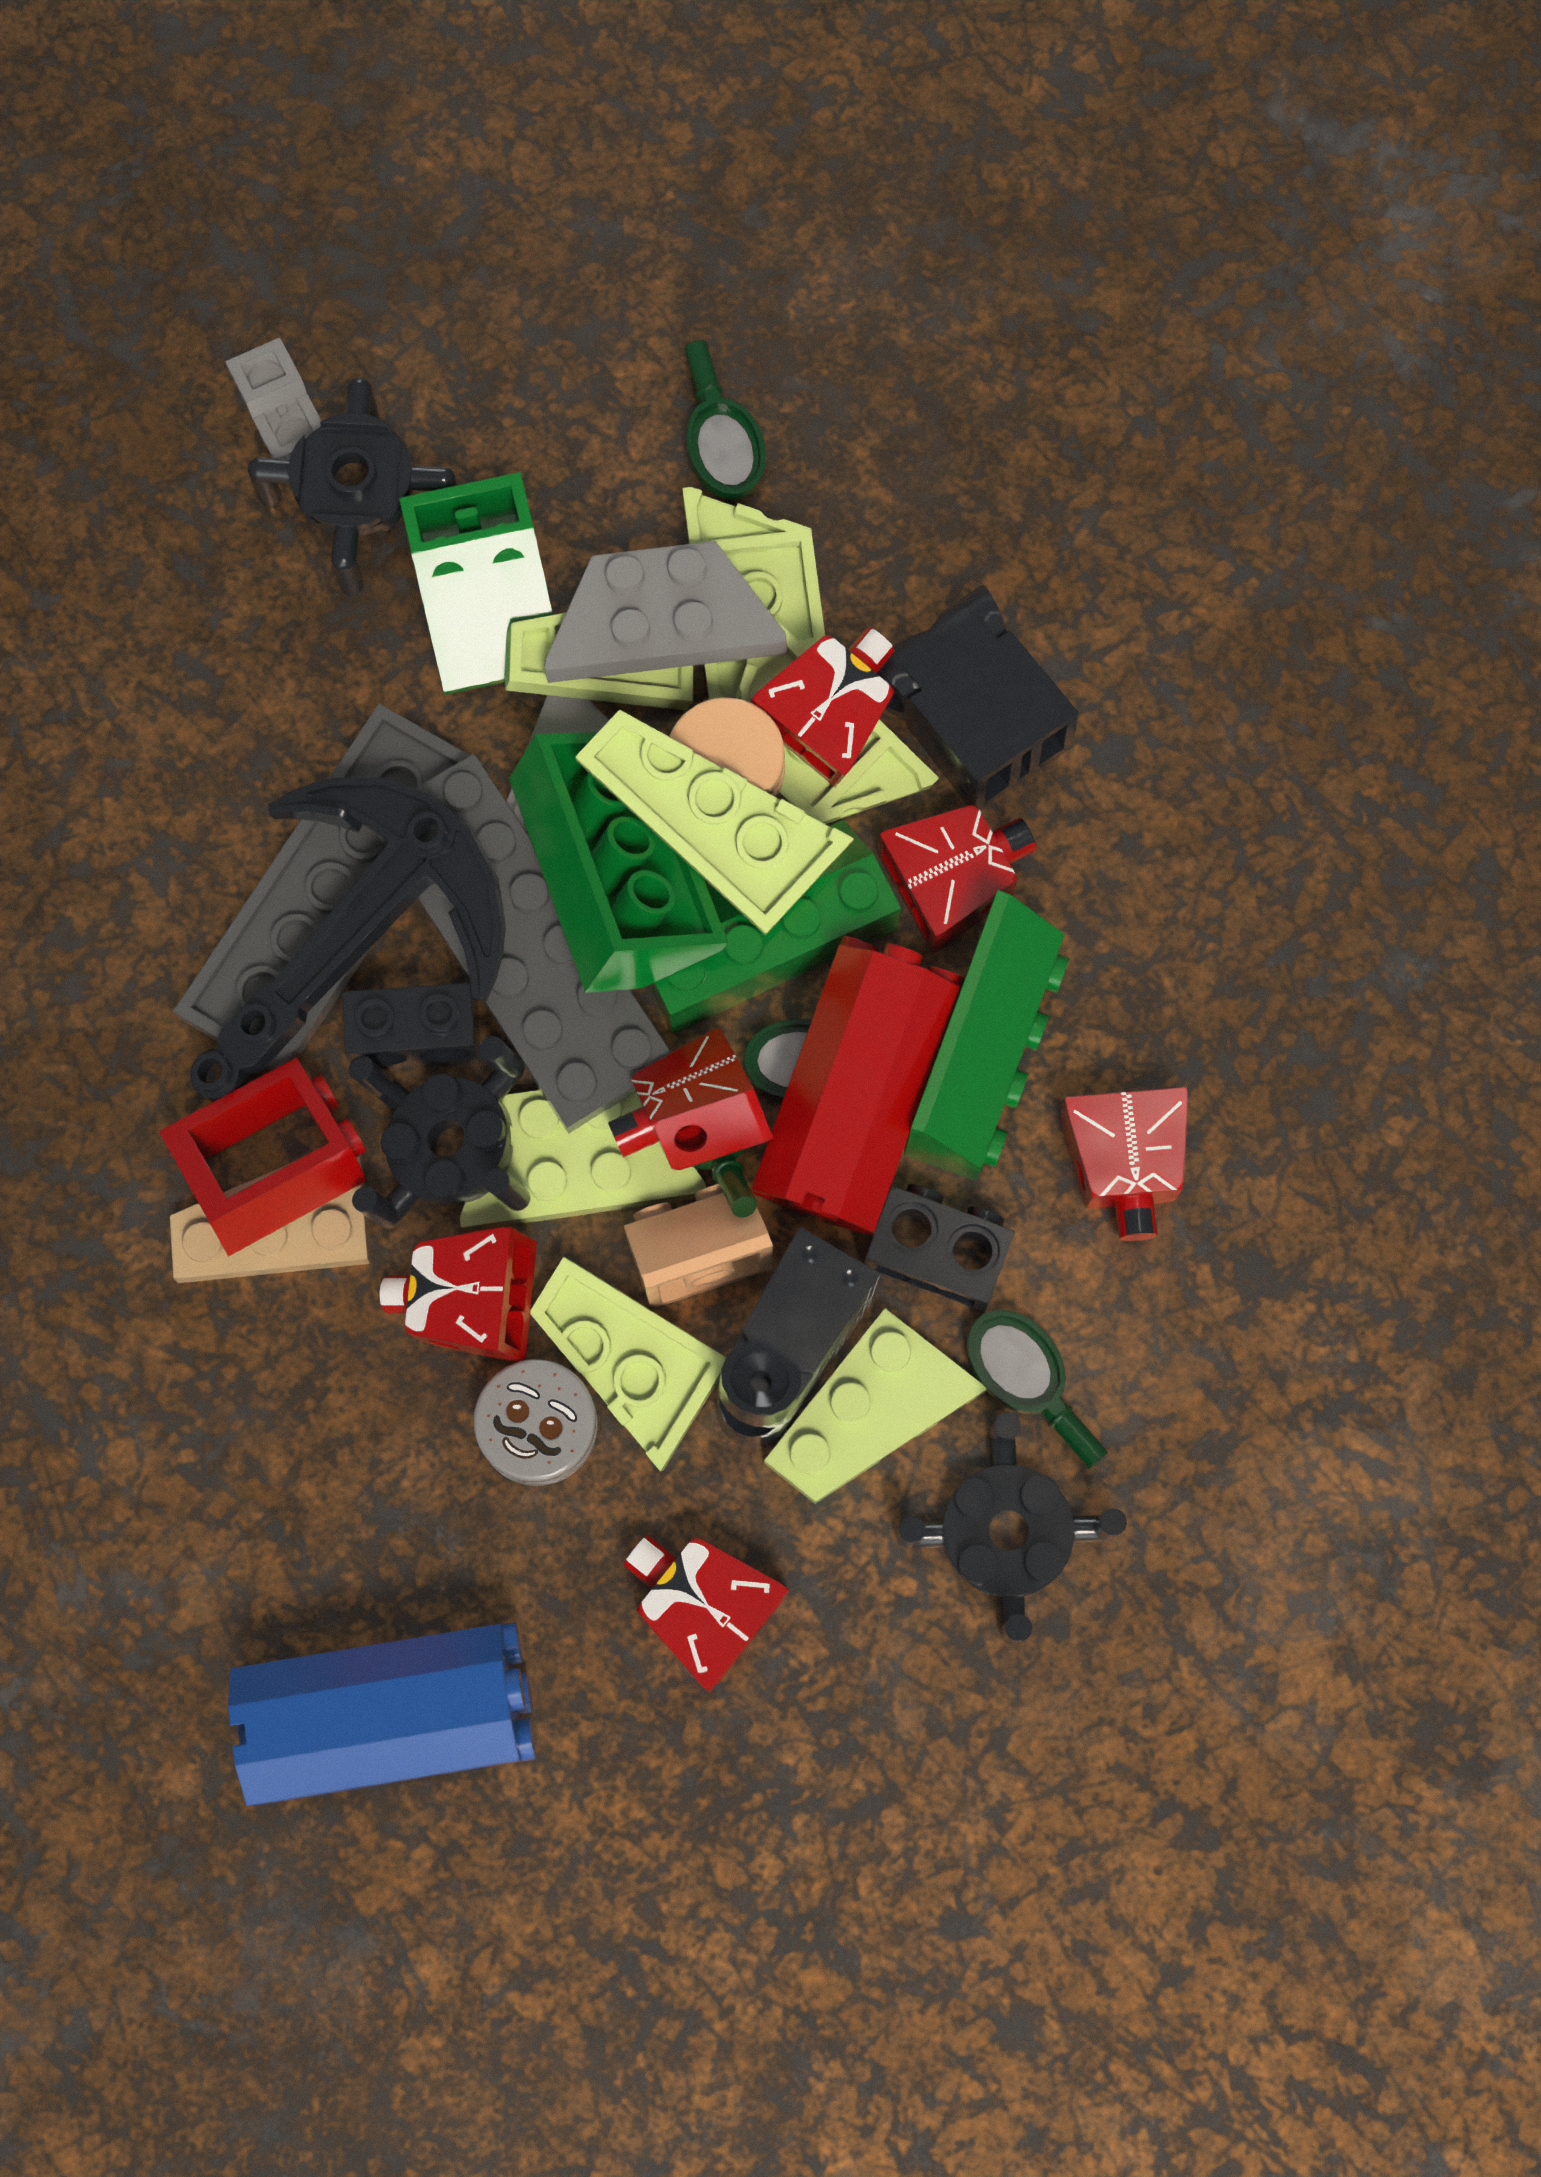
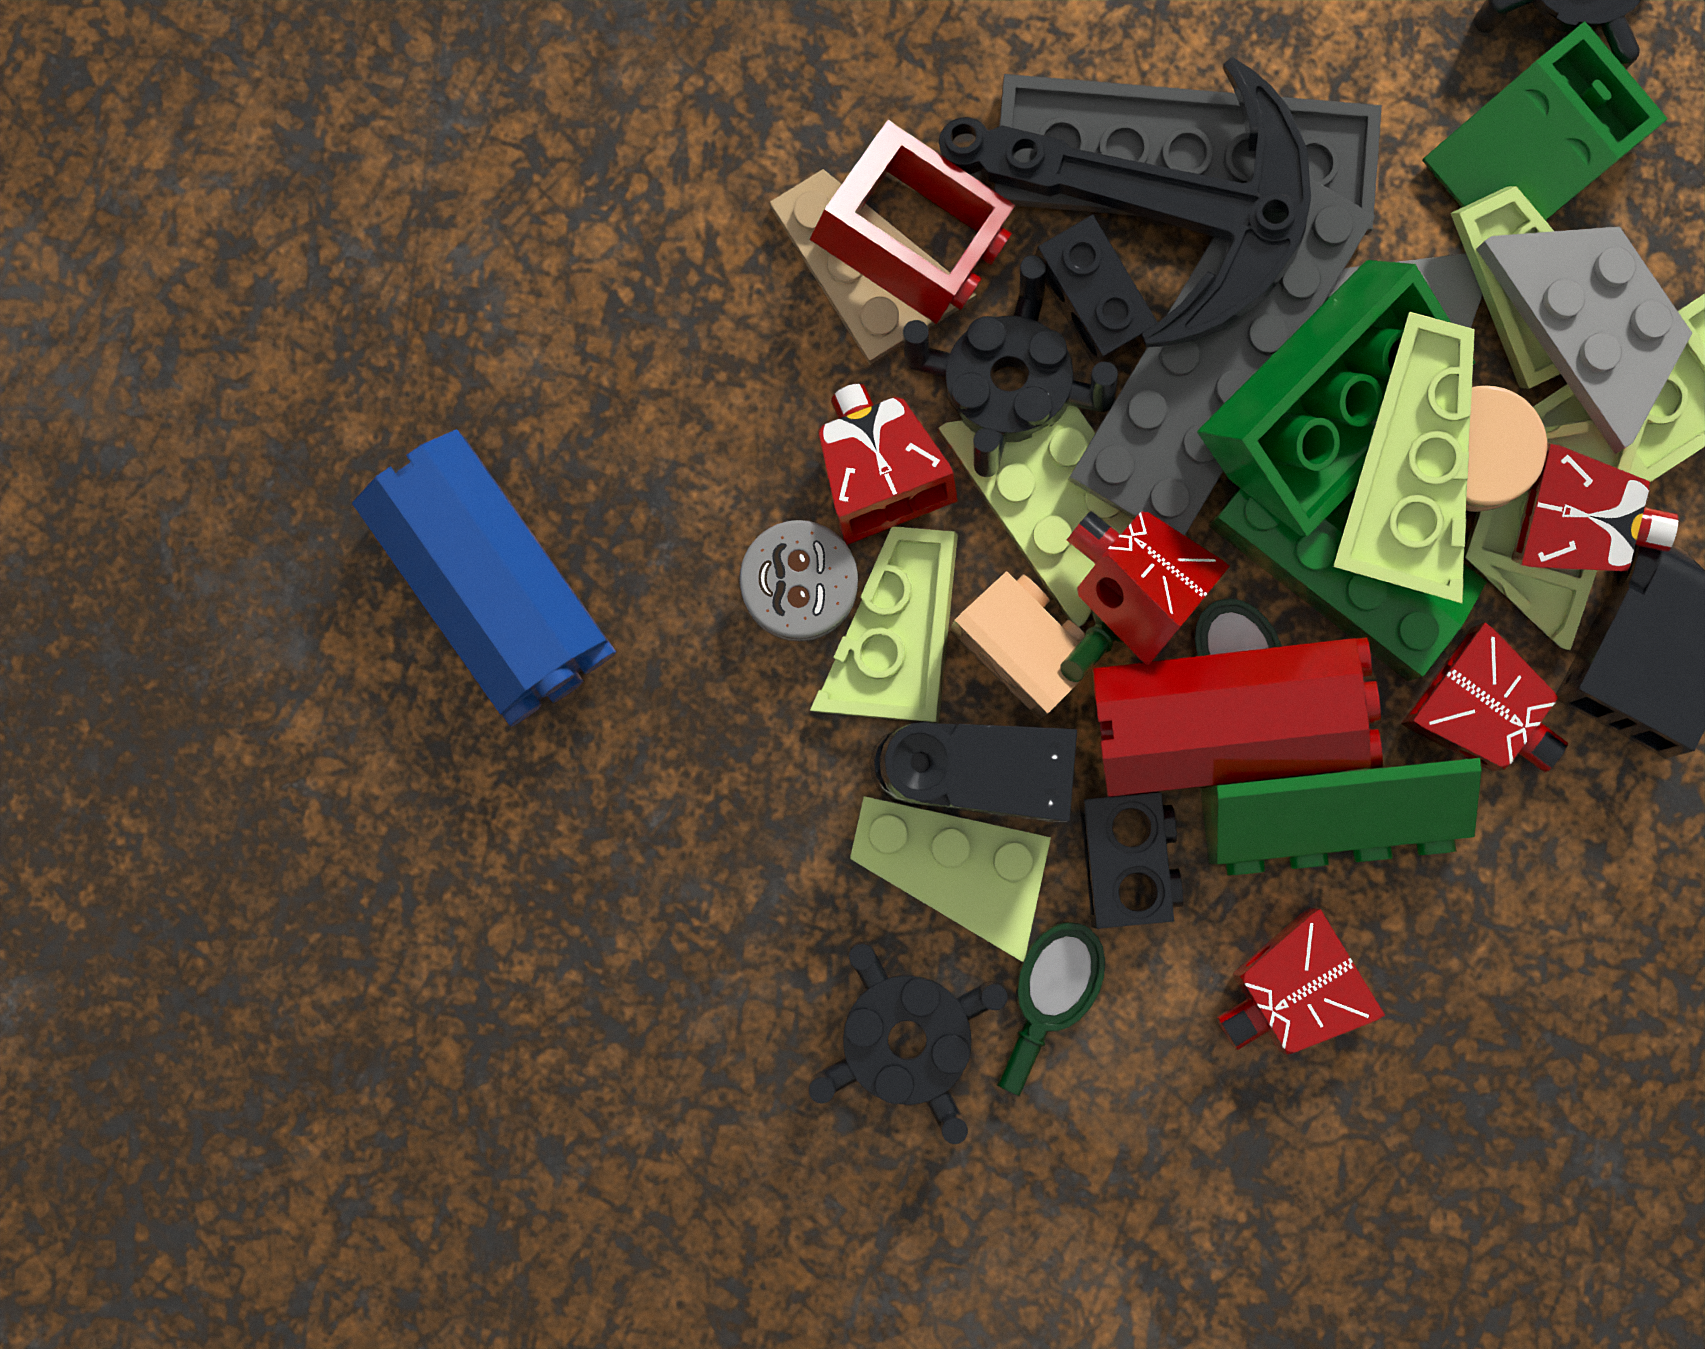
camera: 65 degrees right, 10 degrees up
red torso [623,1534,789,1694] -> none

